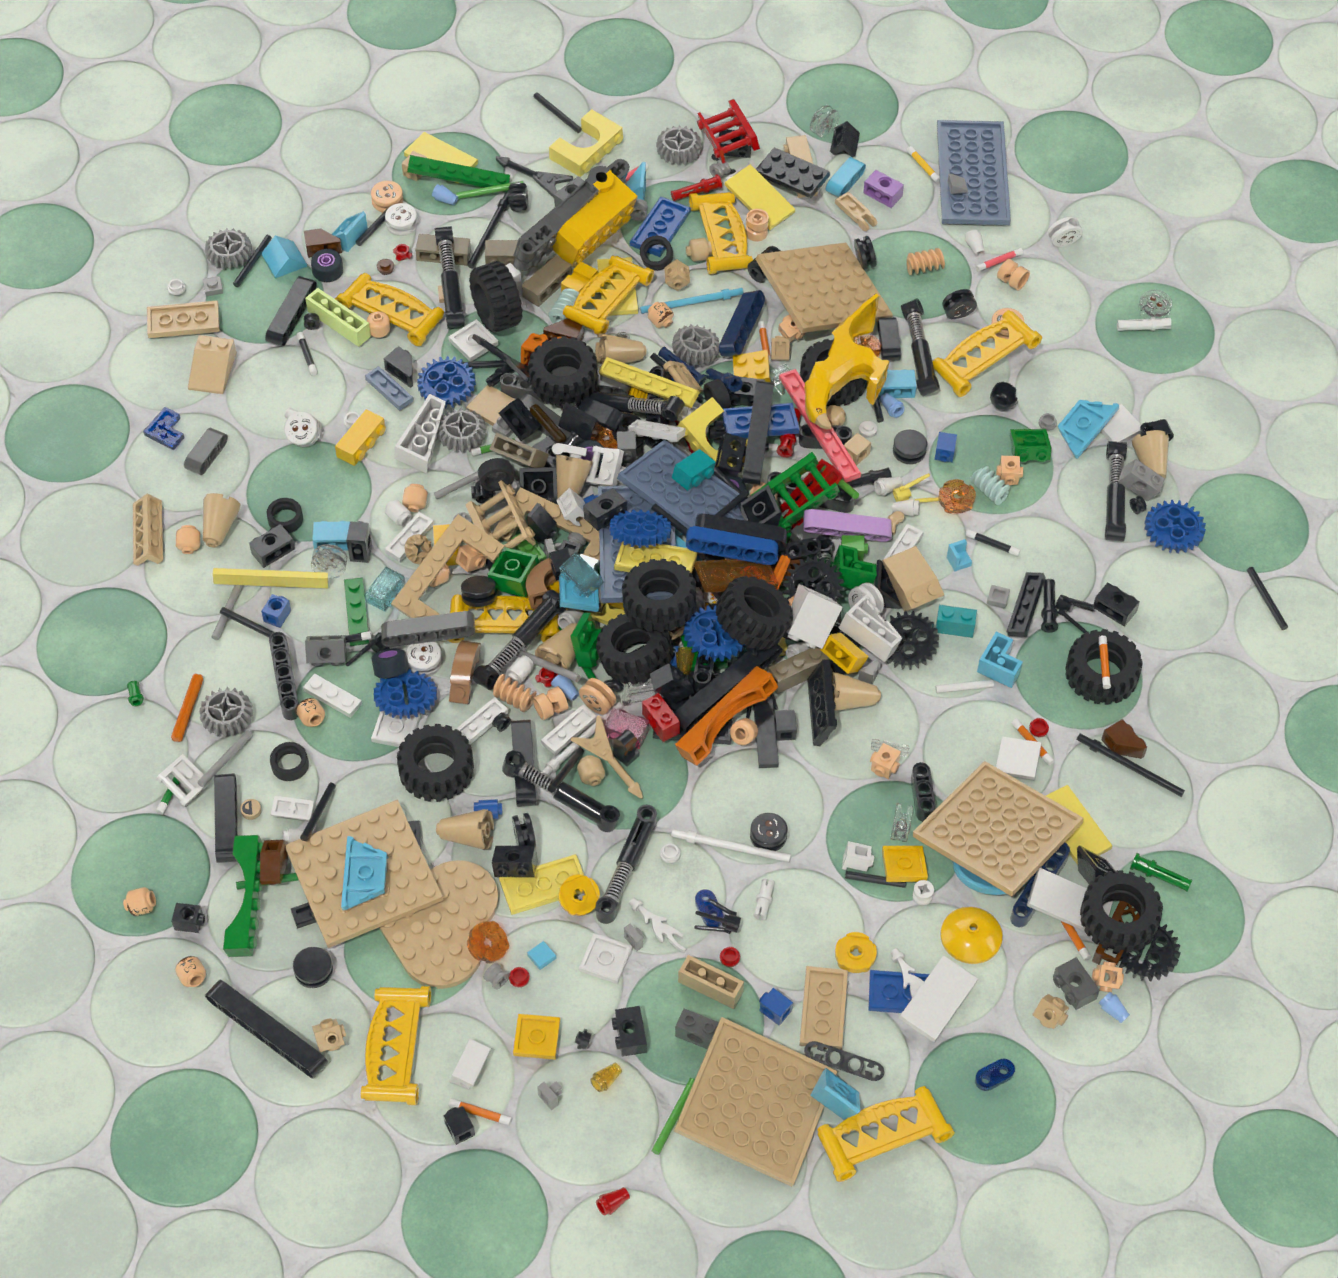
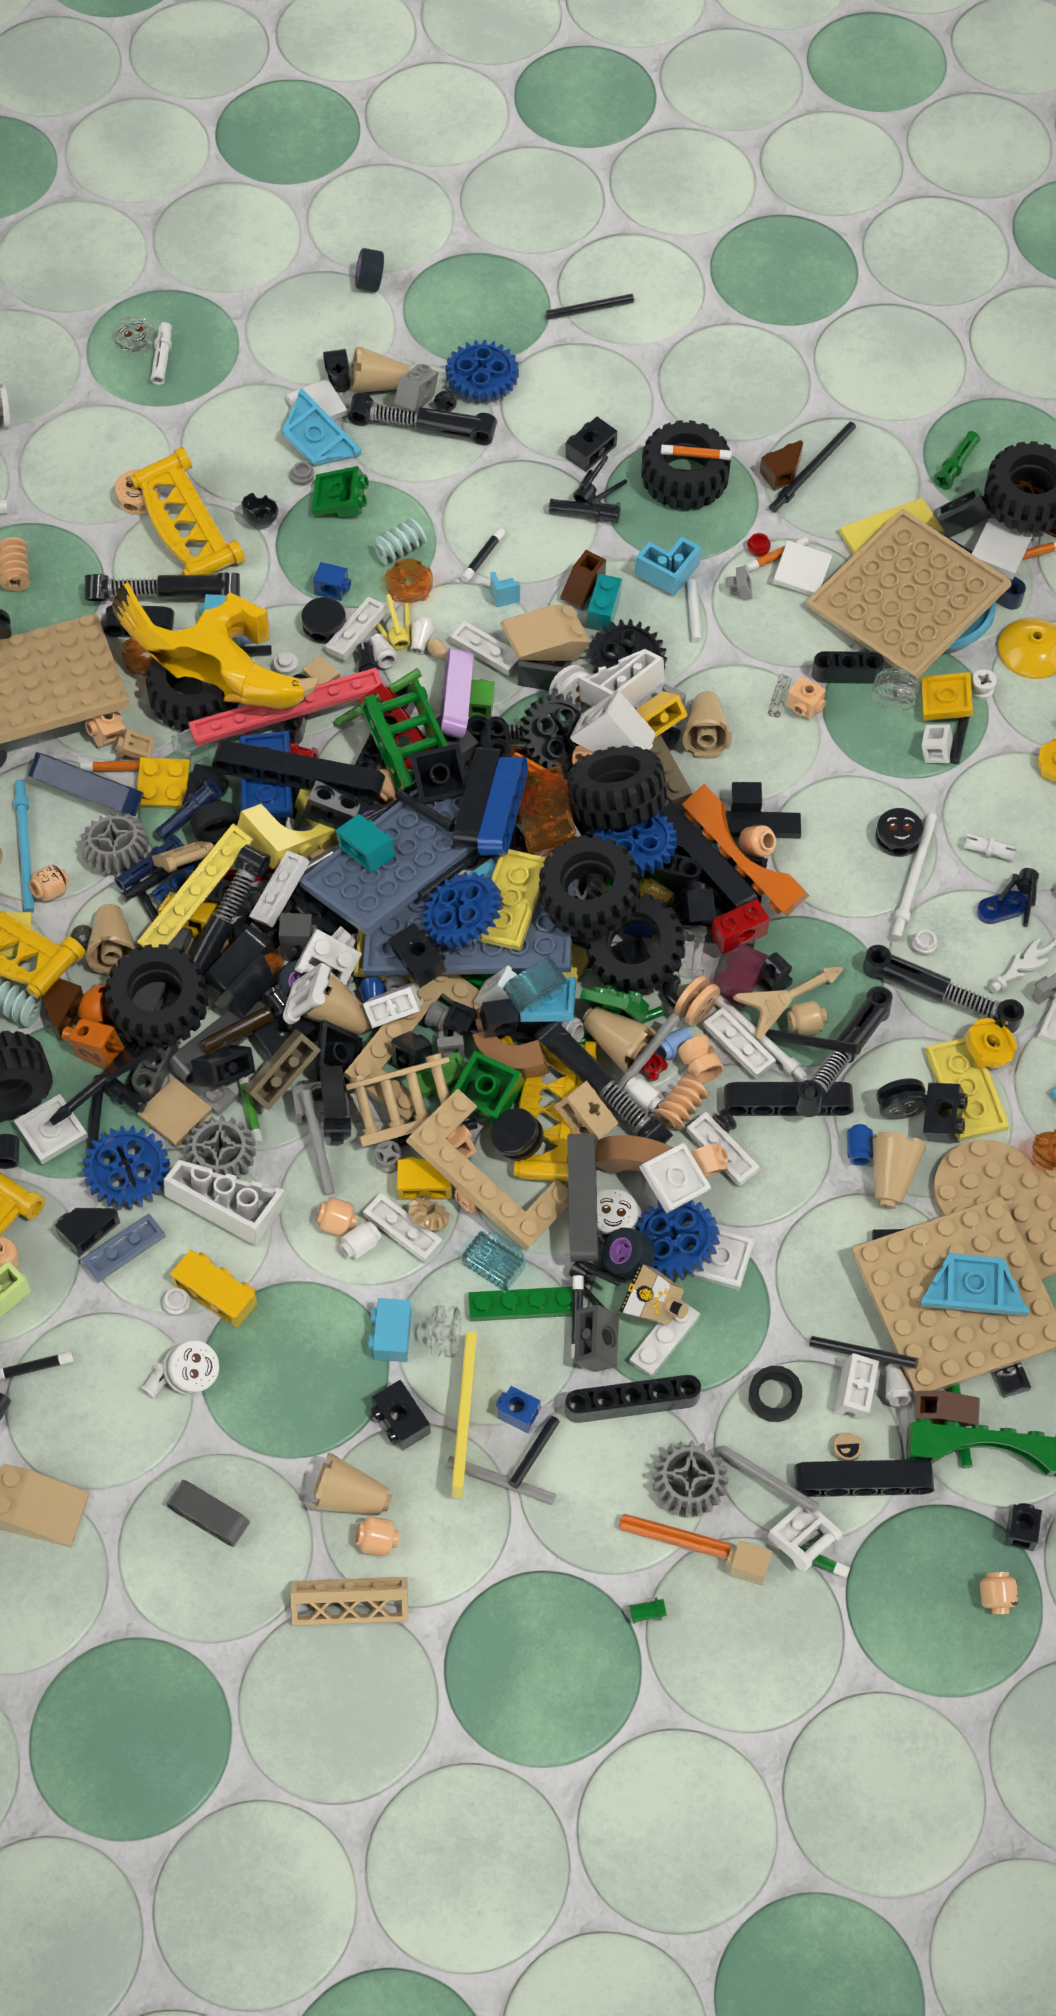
camera: 85 degrees left, 5 degrees up
clear blue plate [143,407,184,450] -> none
black tyre [266,498,303,533] -> none
light nougat head [297,698,325,727] -> none
black brick [346,521,372,563] -> none
black tyre [397,724,474,802] -> none
black plate [807,659,837,746] -> none
green brick [833,545,877,589] -> none
black head [942,289,977,319] -> none
coral bar [975,248,1023,272] -> none
light grey plate [987,585,1010,608] -> none
light nougat brick [996,455,1023,485] -> none
light nougat wheel [997,259,1030,290] -> none
black plate [1006,572,1046,637] -> none
none -> white plate [325,597,389,661]
none -> black wheel [355,248,384,292]
none -> tan brick [554,1081,618,1142]
none -> reddish brown slope [560,550,606,610]
none -> torso [619,1263,689,1325]
none -> white tile [639,1142,712,1214]
none -> light nougat brick [690,1144,729,1178]
none -> light grey tile [726,566,752,601]
none -> tan brick [726,1540,772,1586]

